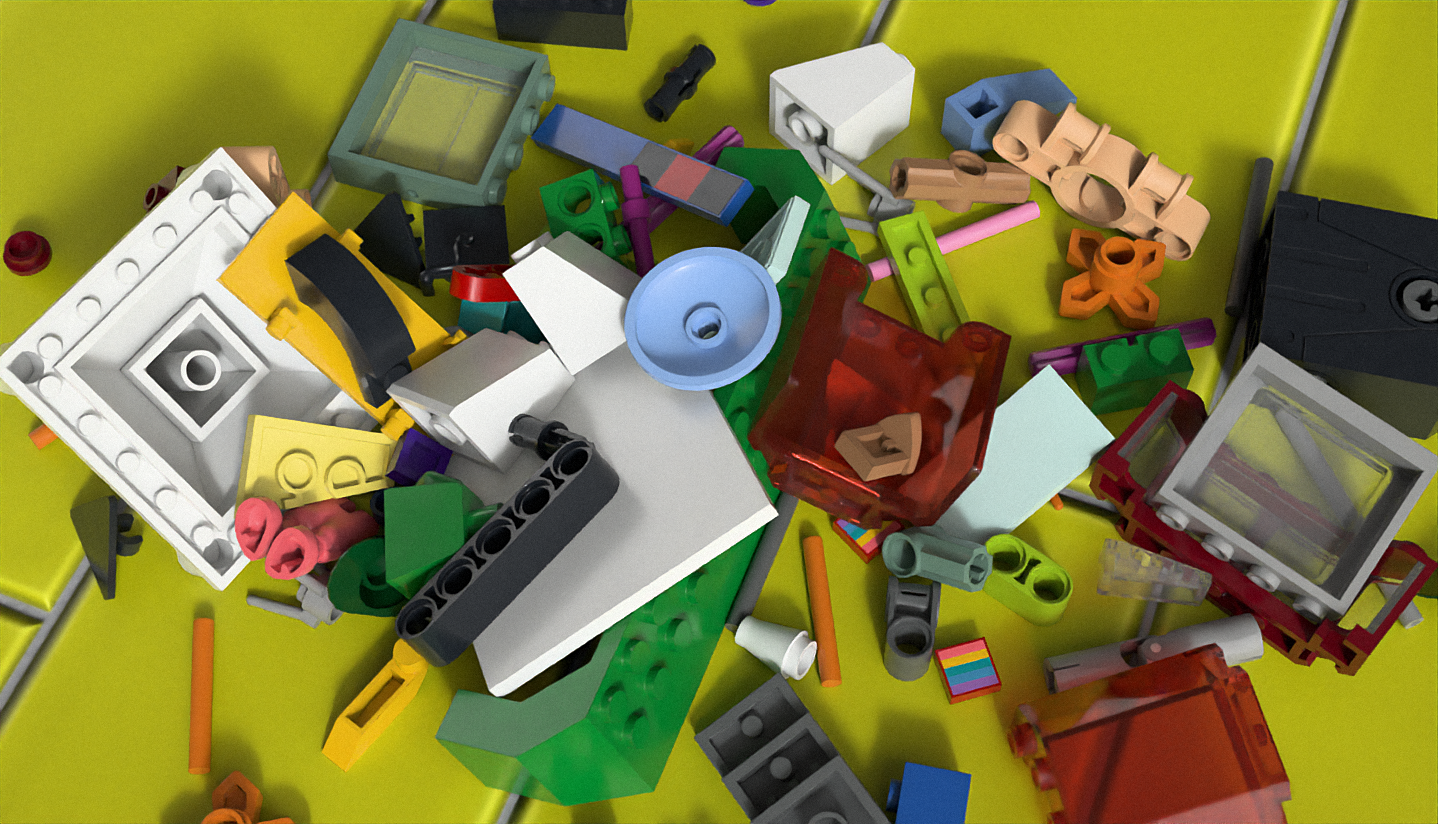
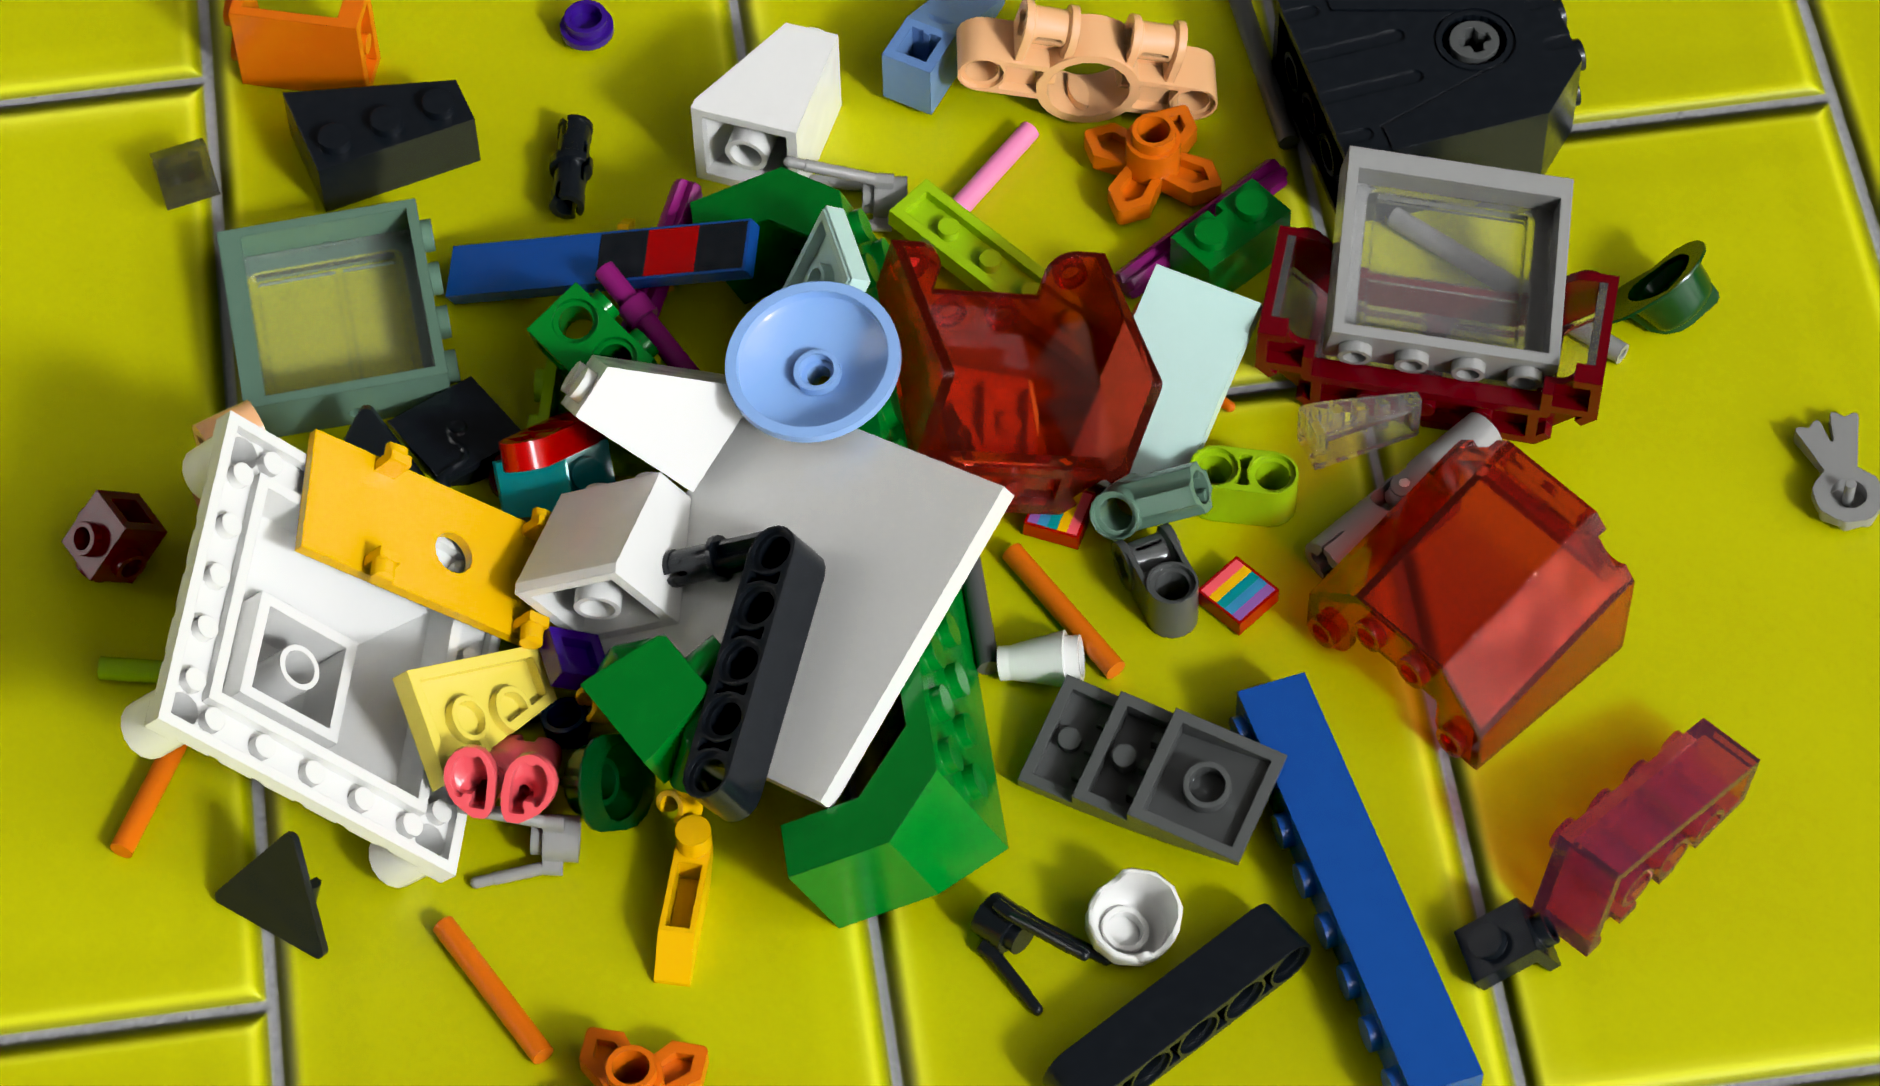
camera: 30 degrees left, 5 degrees down
black arch [285,233,416,409] -> none
medium nougat tile [834,412,922,482] -> none
medium nougat piece [889,150,1031,213] -> none

